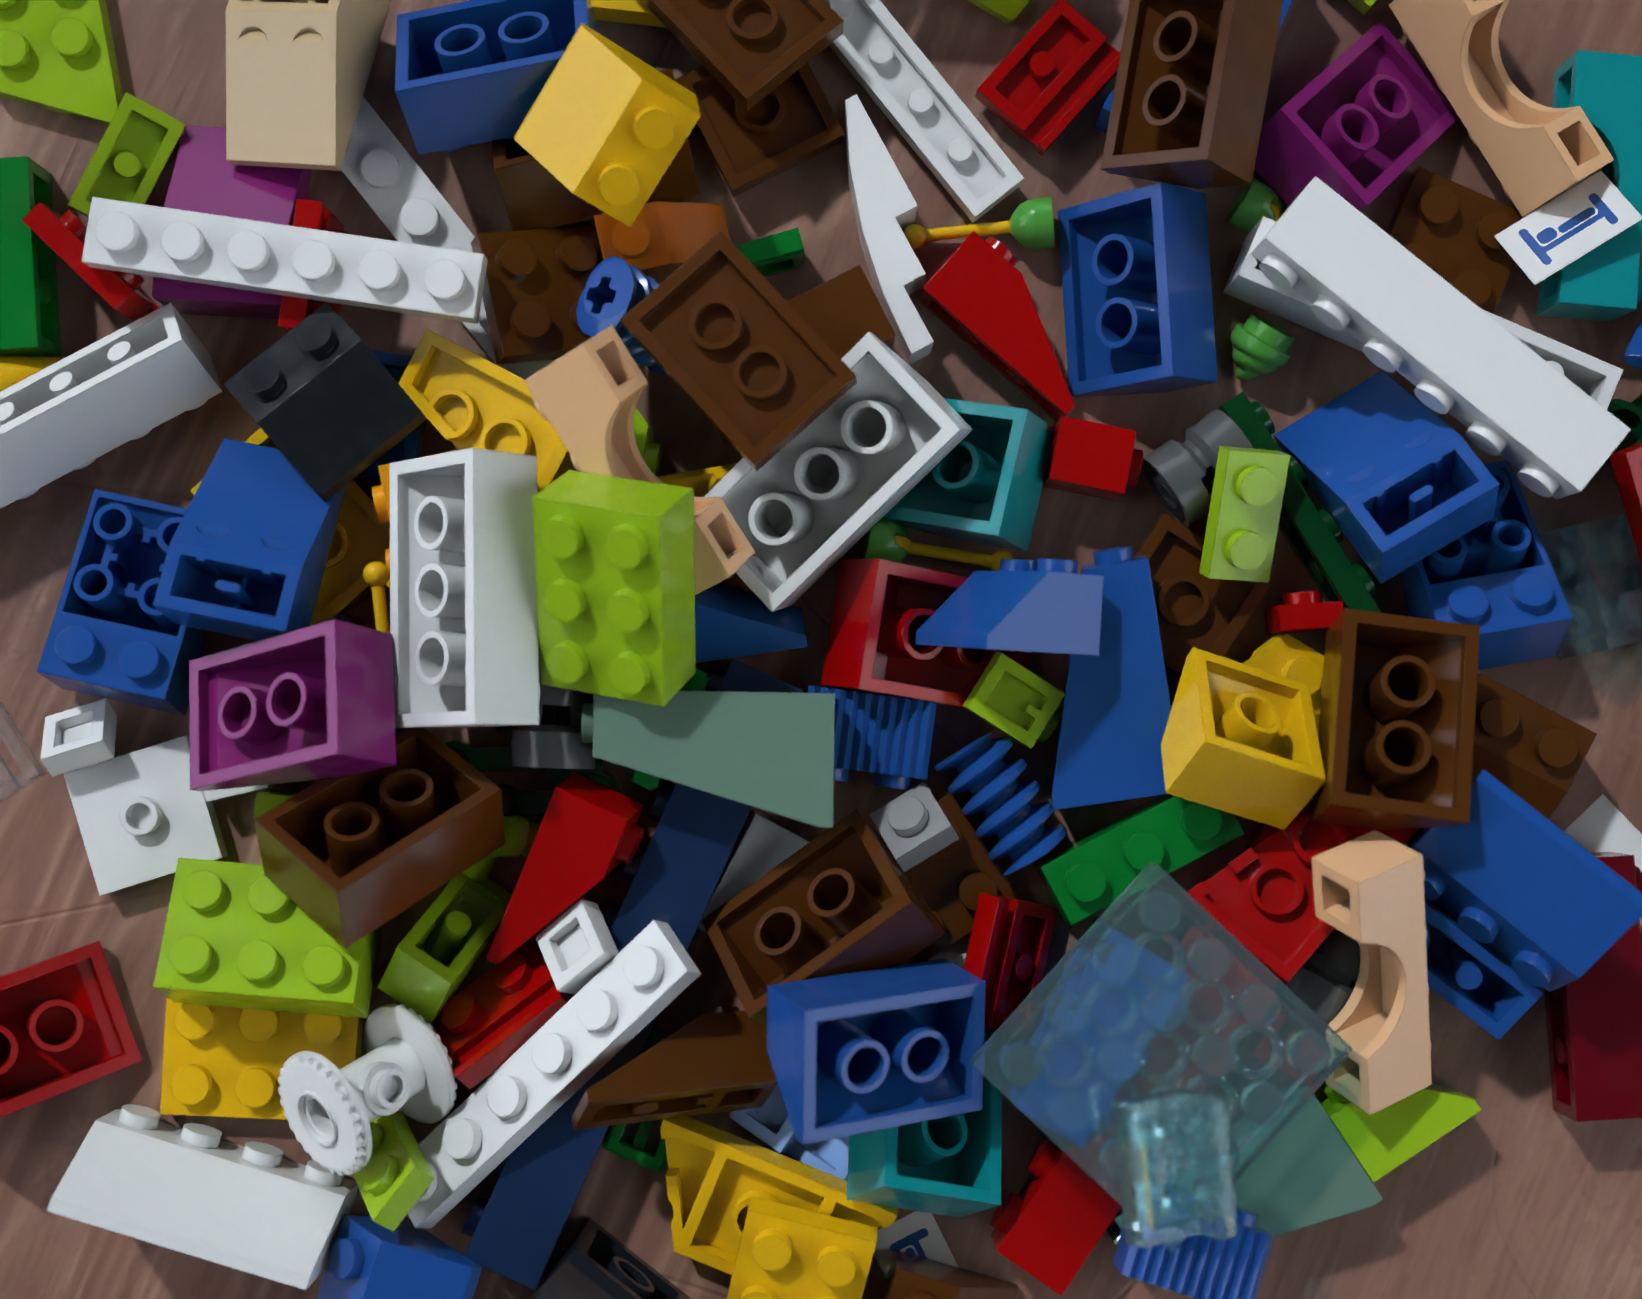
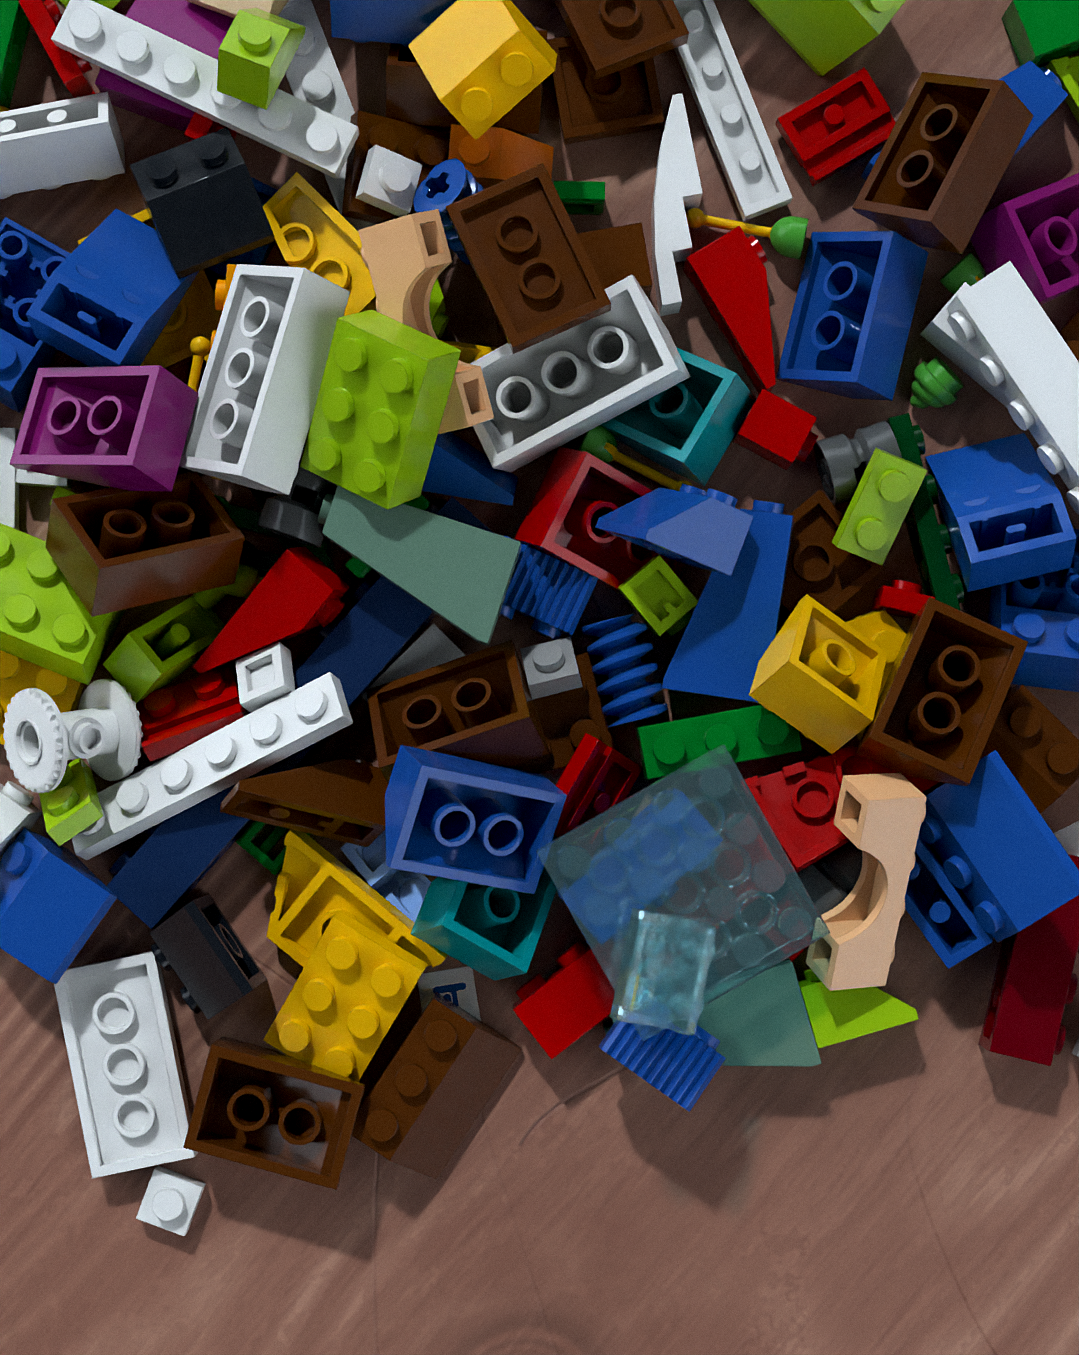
camera: 20 degrees right, 0 degrees up
none -> lime slope [217,8,306,110]
none -> white plate [355,144,423,217]

